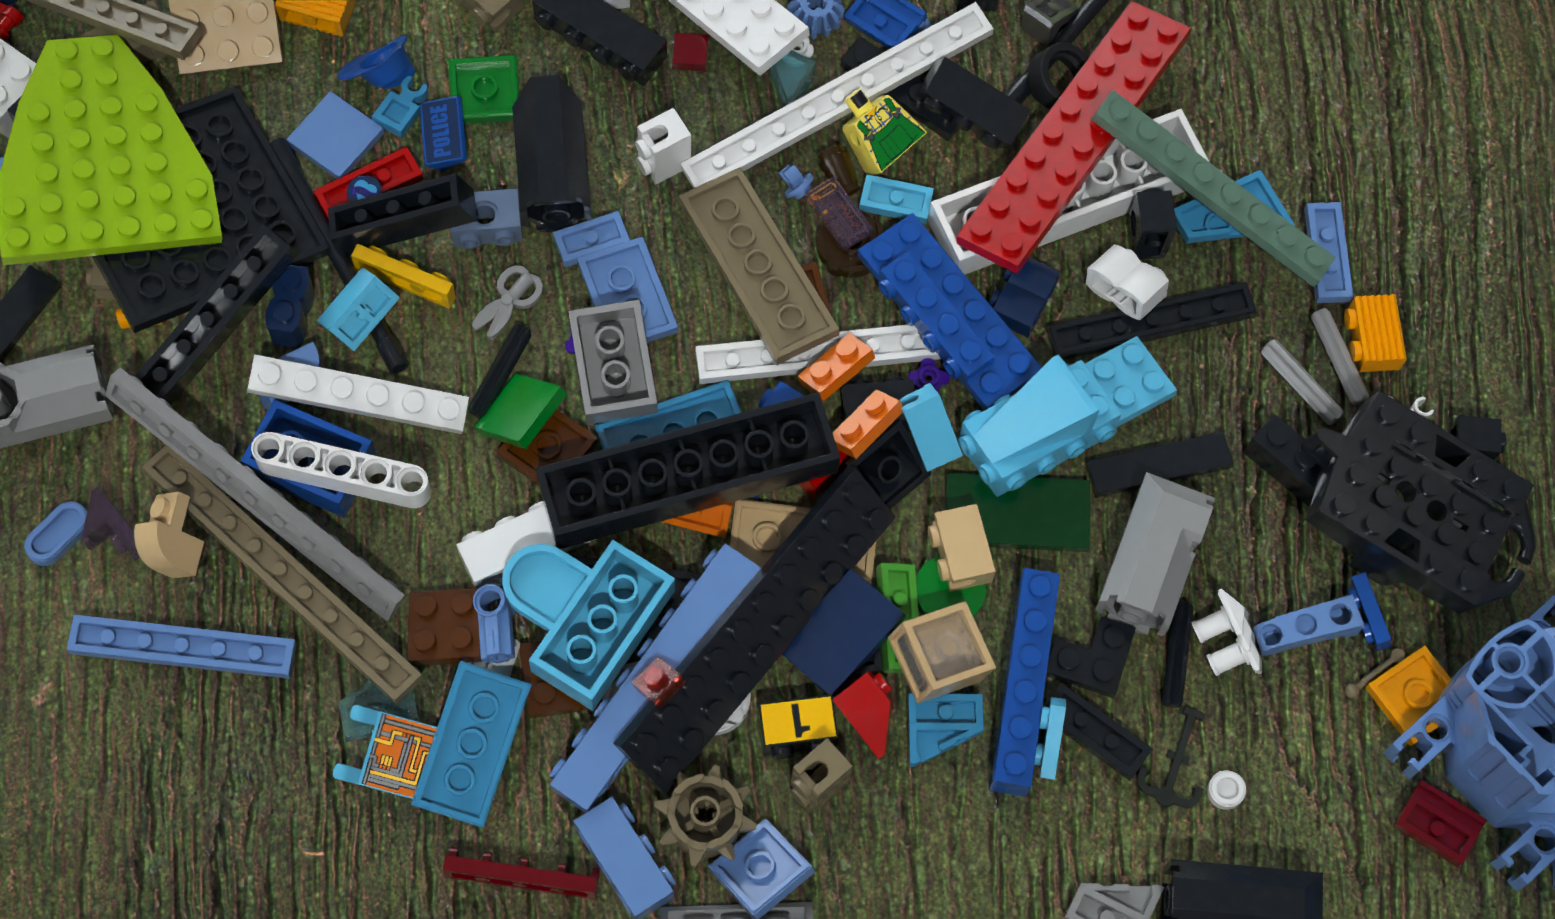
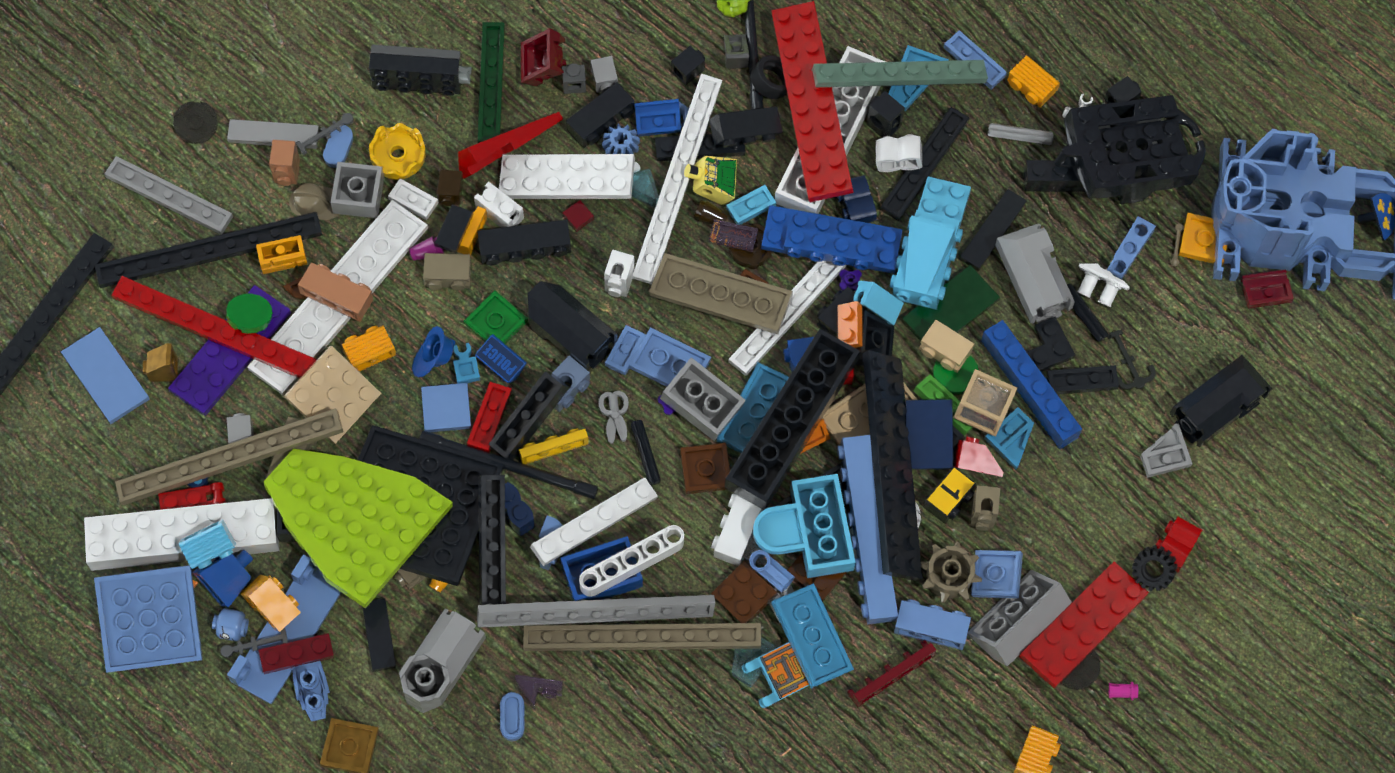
camera: 40 degrees left, 0 degrees up
medium blue plate [67,615,297,679] -> none
tan brick [134,491,204,578] -> none
medium azure hinge [317,267,400,351] -> none
dark blue tile [347,176,383,202] -> none
green tile [474,373,567,449] -> none
plate [631,657,686,709] -> none
medium blue plate [778,164,814,200] -> none
orange plate [797,332,875,402] -> none
medium azure plate [1034,697,1066,780] -> none
white tile [1207,770,1246,810] -> none
light grey axle [1311,308,1369,405] -> none
blue plate [1347,572,1391,652] -> none

